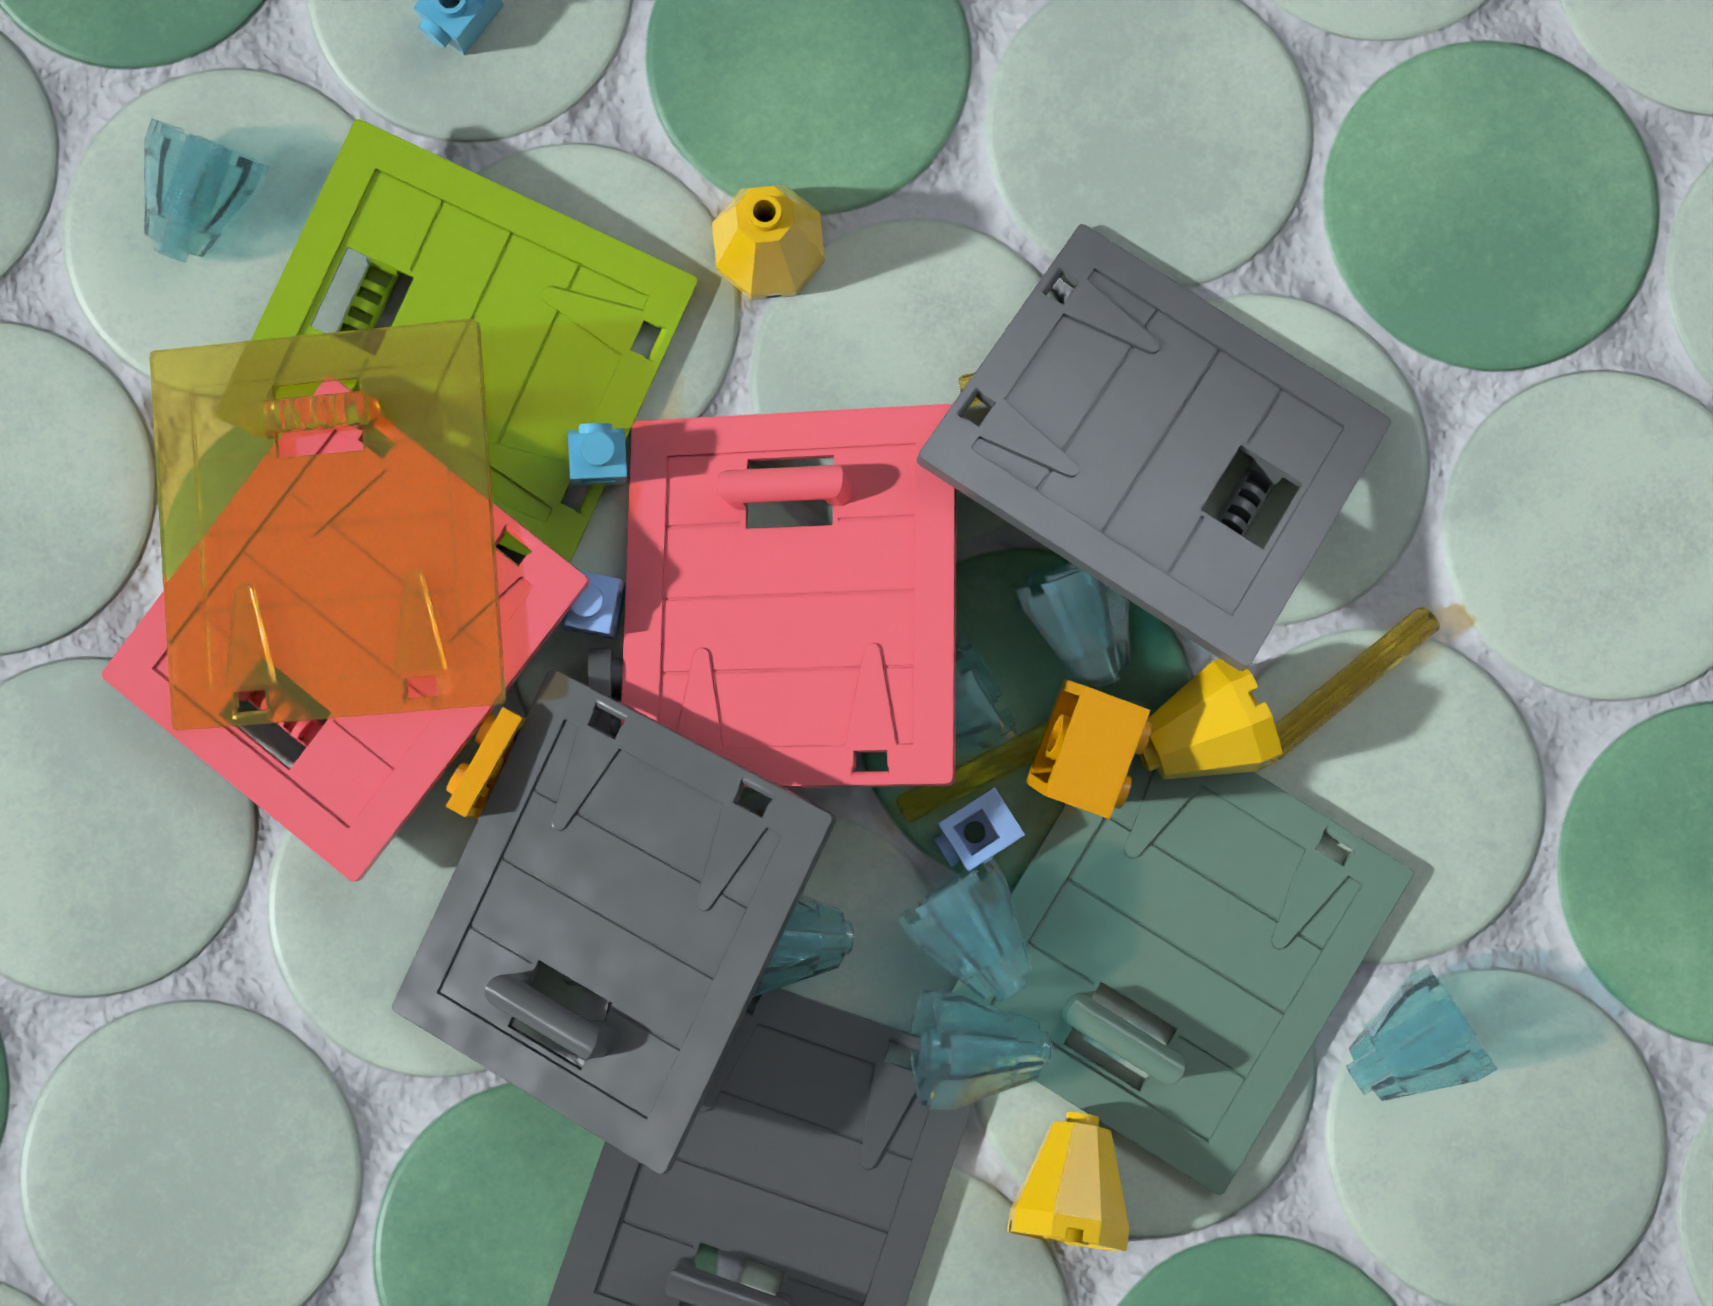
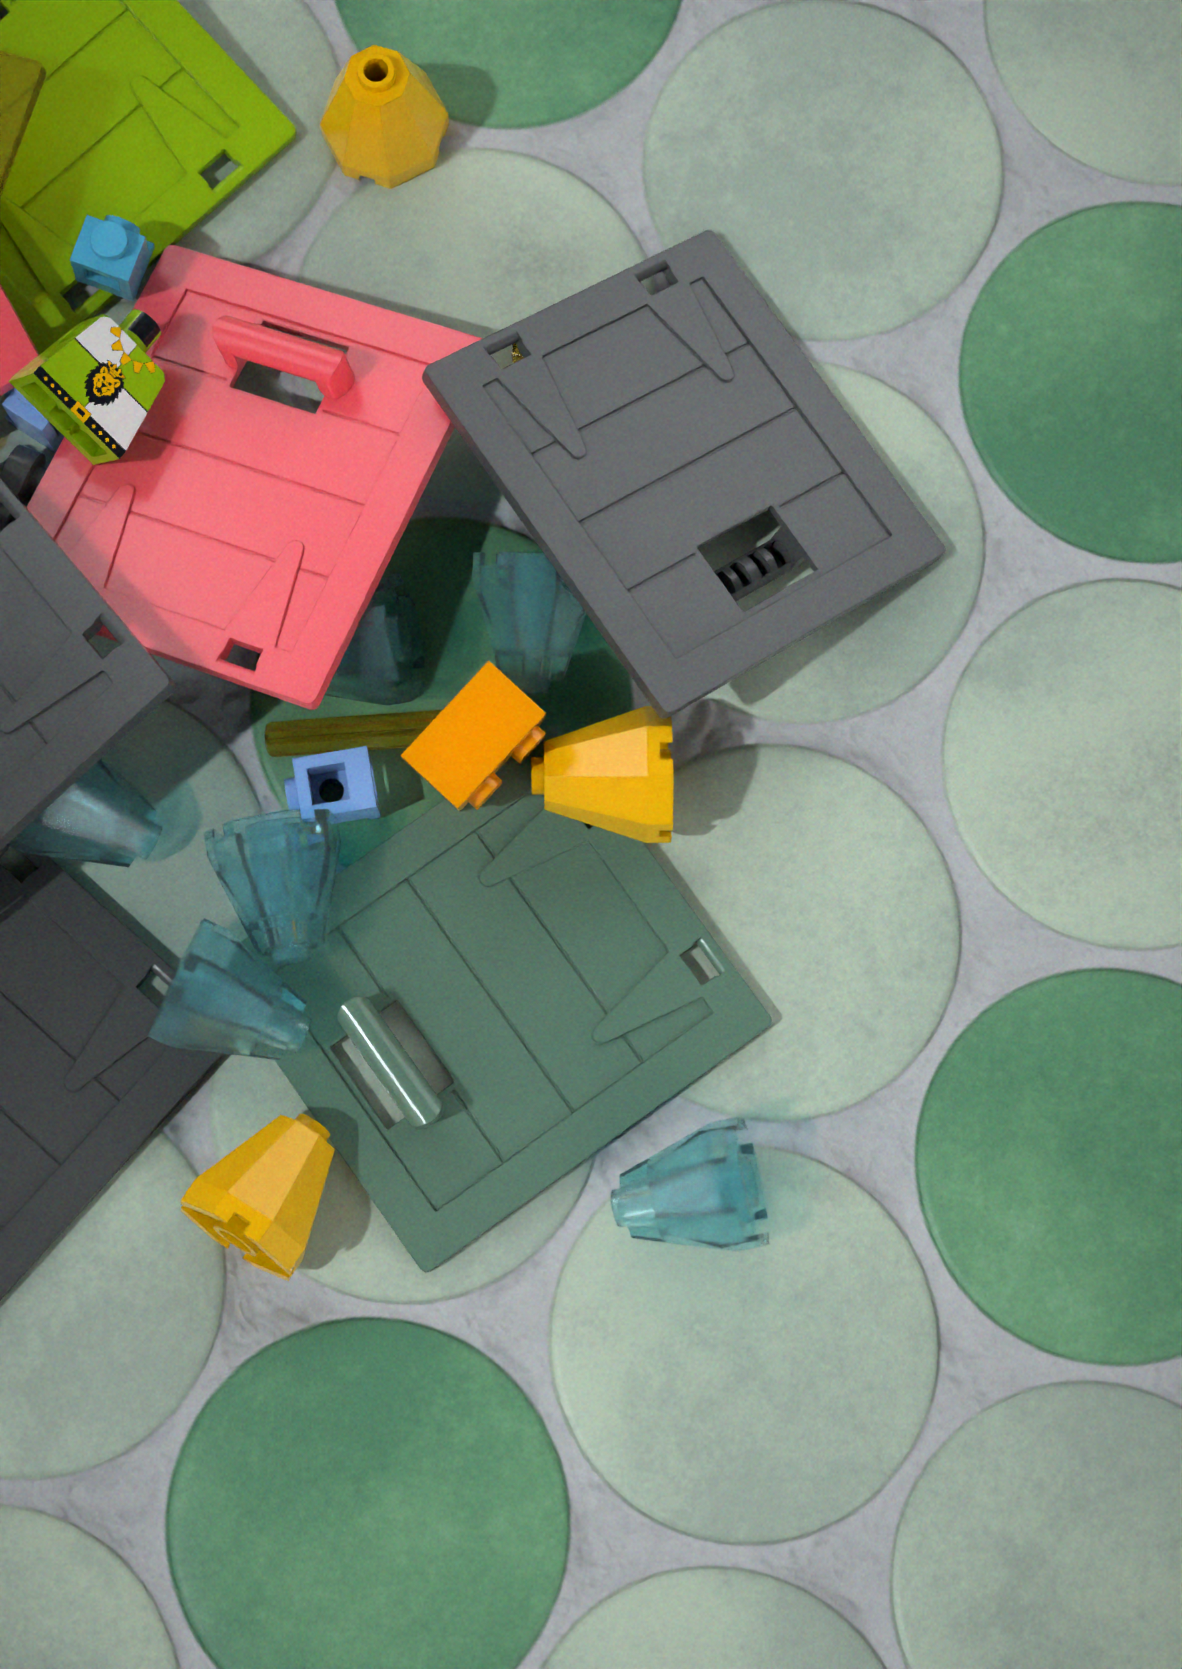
camera: 25 degrees right, 5 degrees down
clear yellow axle [1275,606,1440,761] -> none
none -> torso [8,309,165,465]

